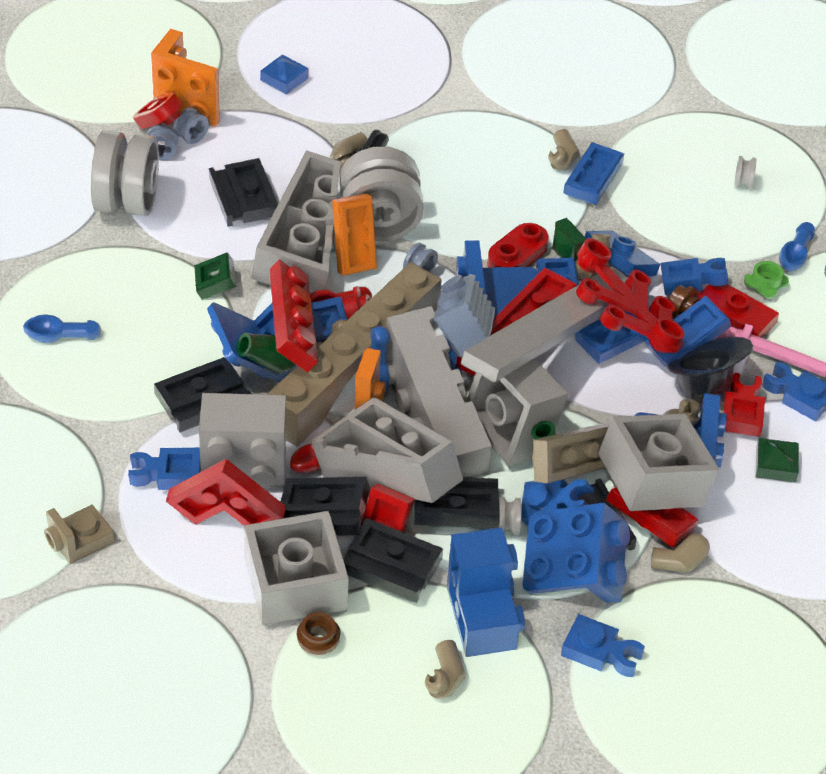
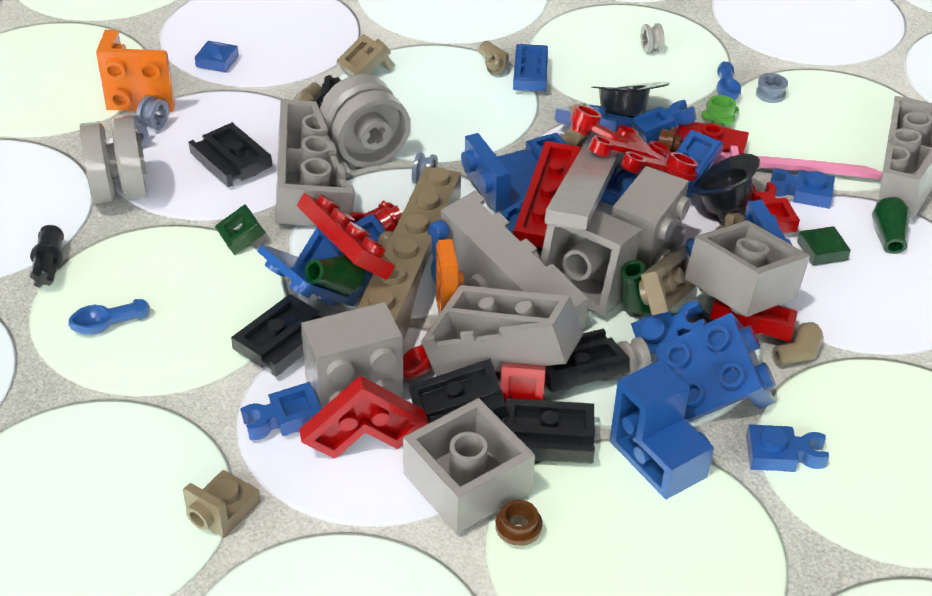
camera: 20 degrees left, 5 degrees down
red plate [132,91,183,129] -> none
orange plate [332,194,377,276] -> none
dark tan arm [424,640,466,699] -> none
sand blue brick [434,274,495,357] -> none
red plate [487,223,549,268] -> none
dark green tile [552,217,586,261] -> none
none -> black axle [29,225,64,288]
none -> dark tan bracket [336,34,394,76]
none -> black piece [591,82,670,118]
none -> light grey brick [611,166,691,270]

